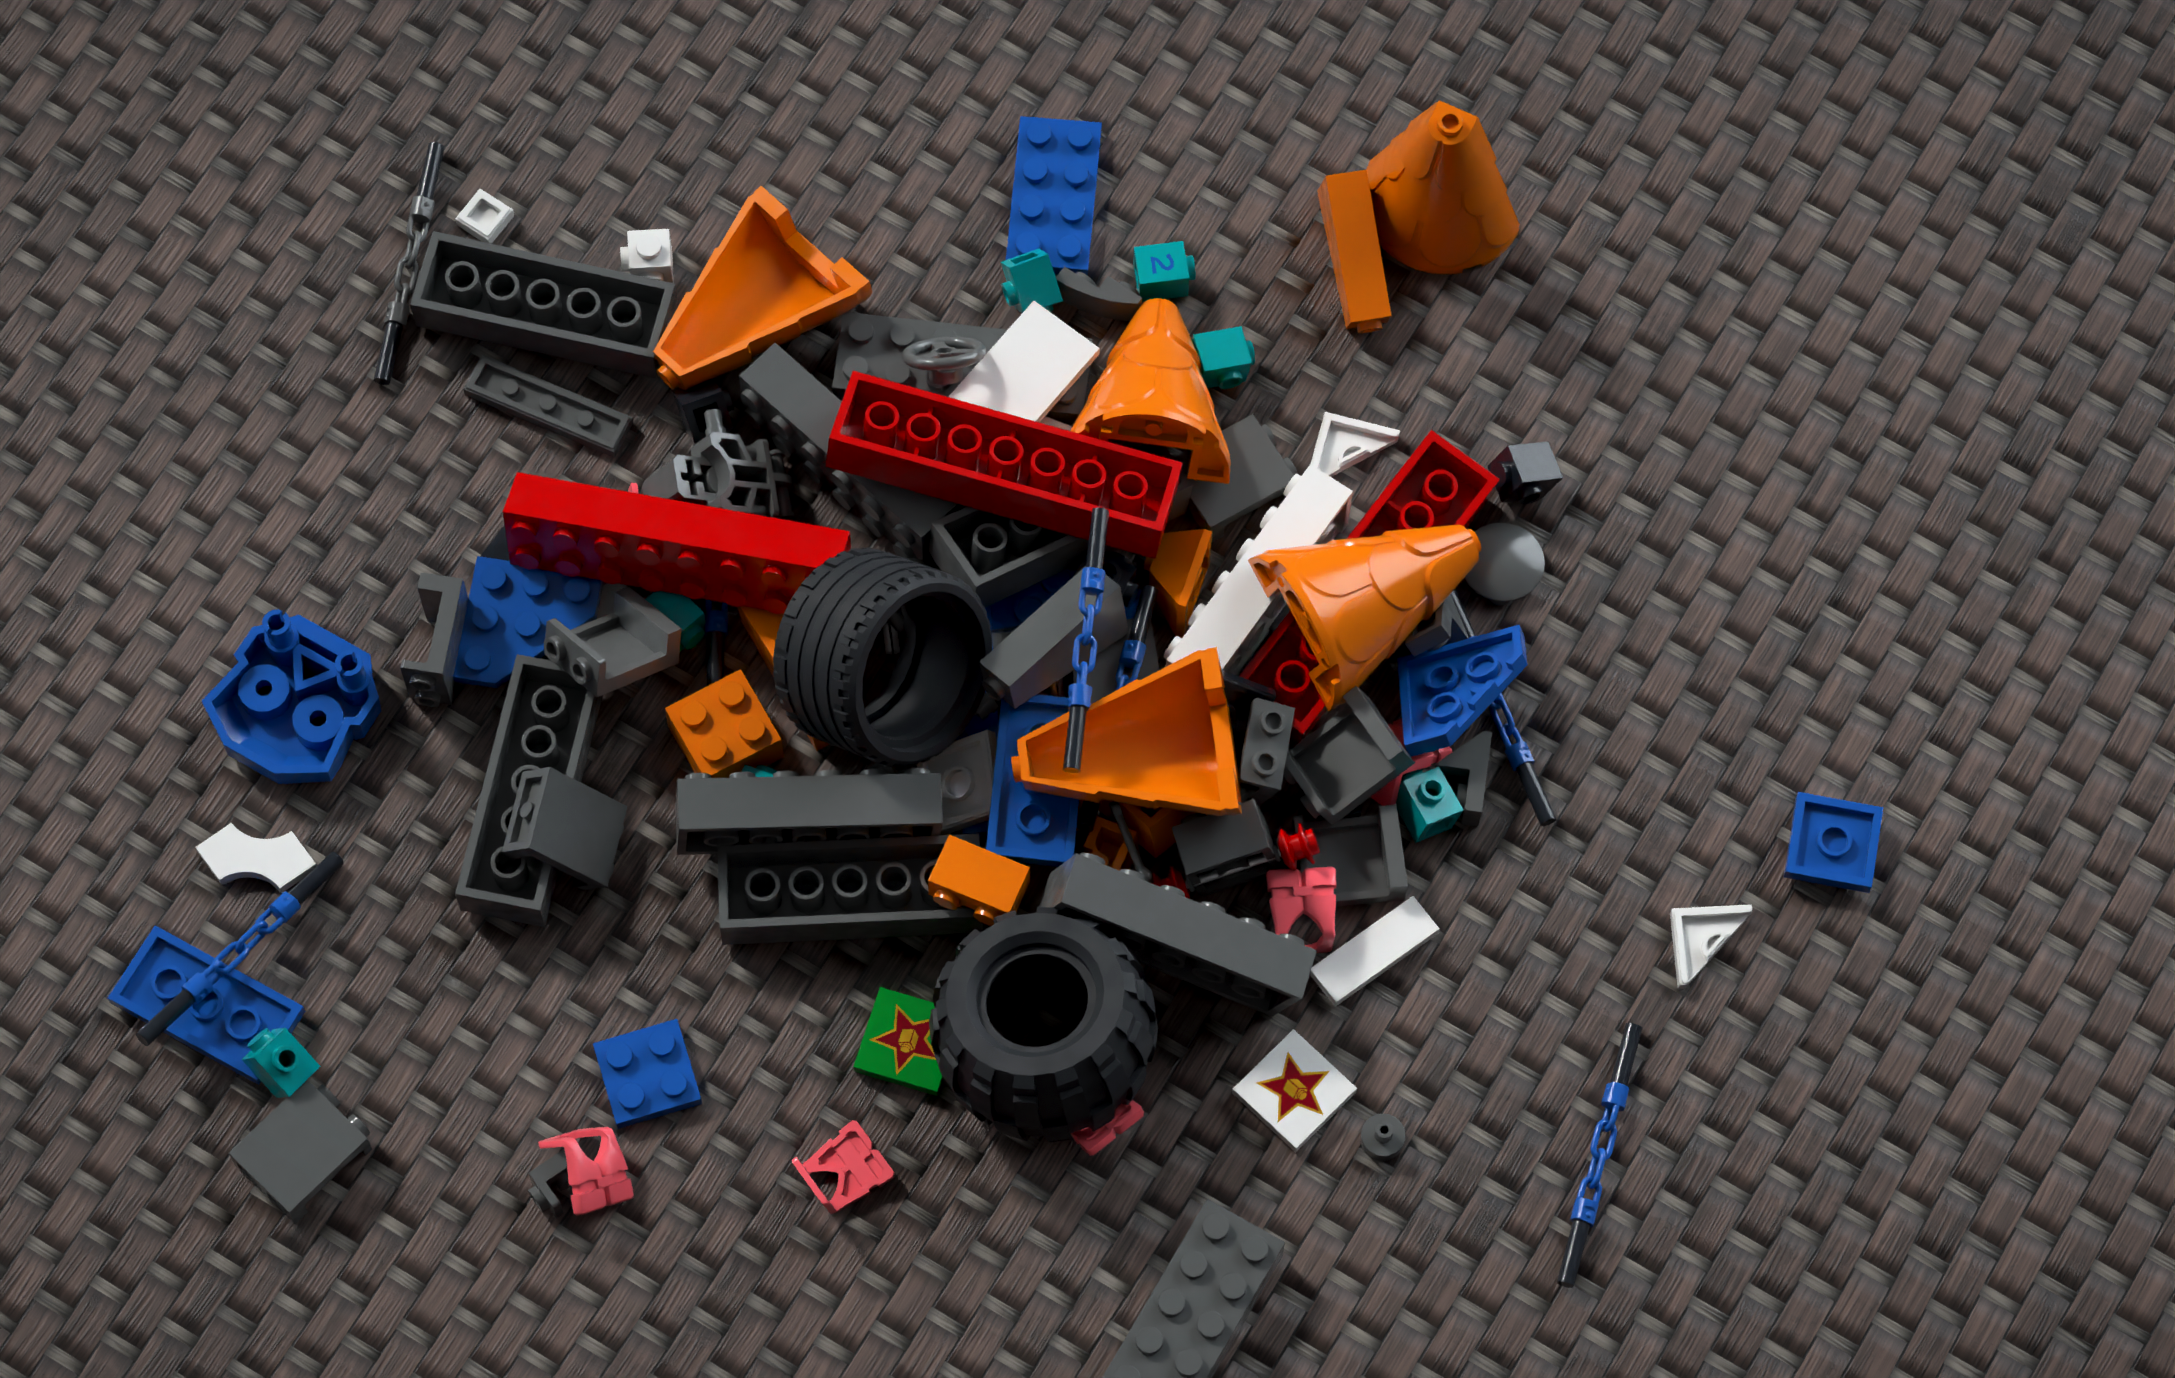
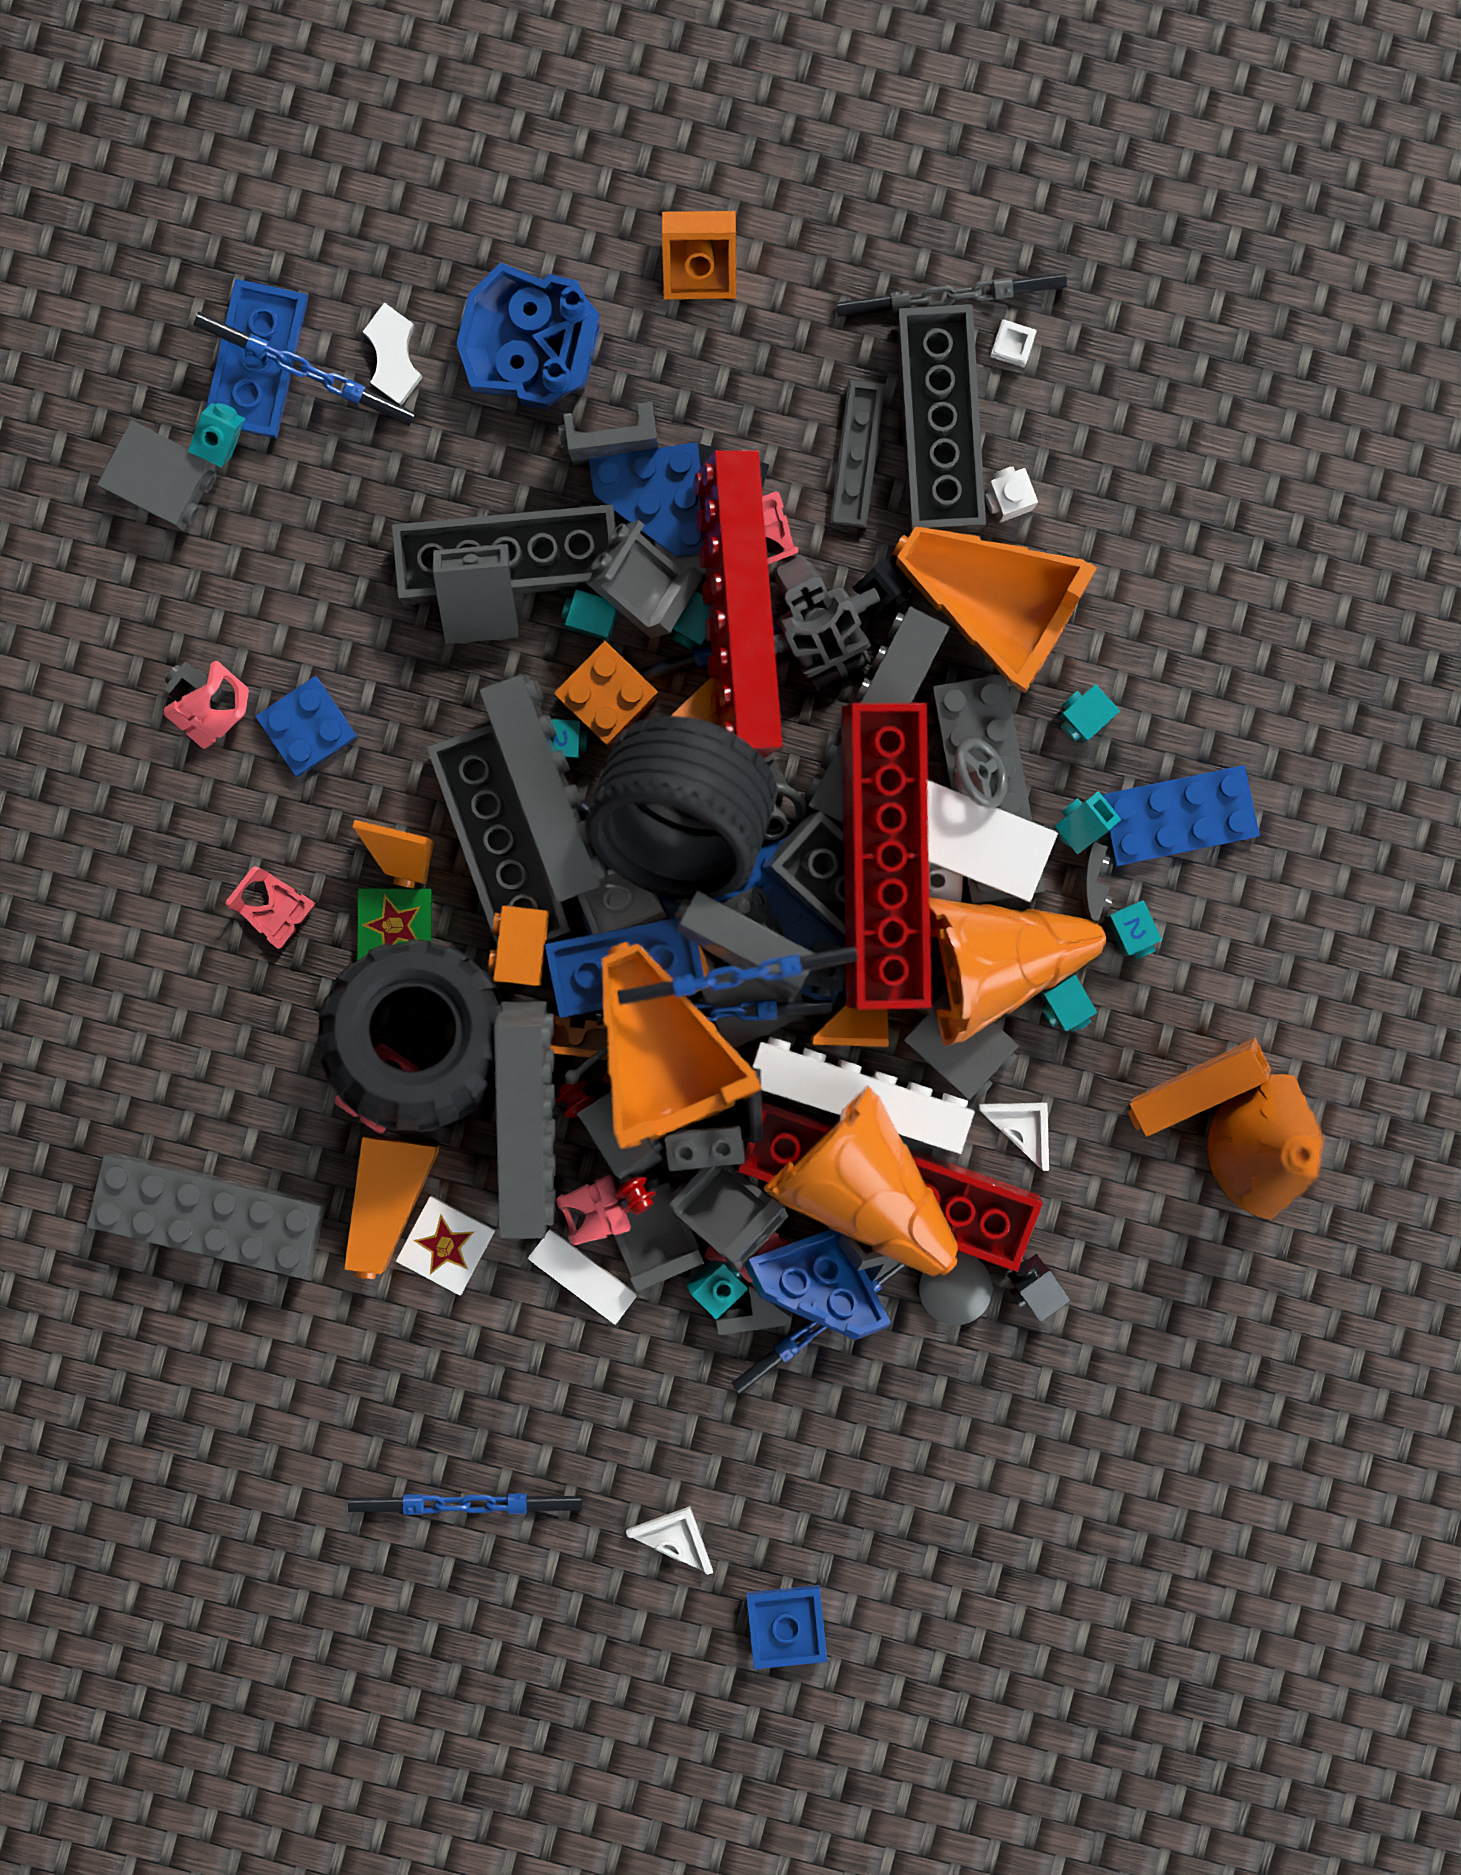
camera: 70 degrees right, 20 degrees up
dark grey tile [1360,1114,1405,1161] -> none
none -> orange slope [344,1135,440,1279]
none -> orange slope [353,820,435,889]
none -> teal brick [561,590,618,642]
none -> orange slope [662,211,736,299]
none -> teal brick [1059,684,1120,744]

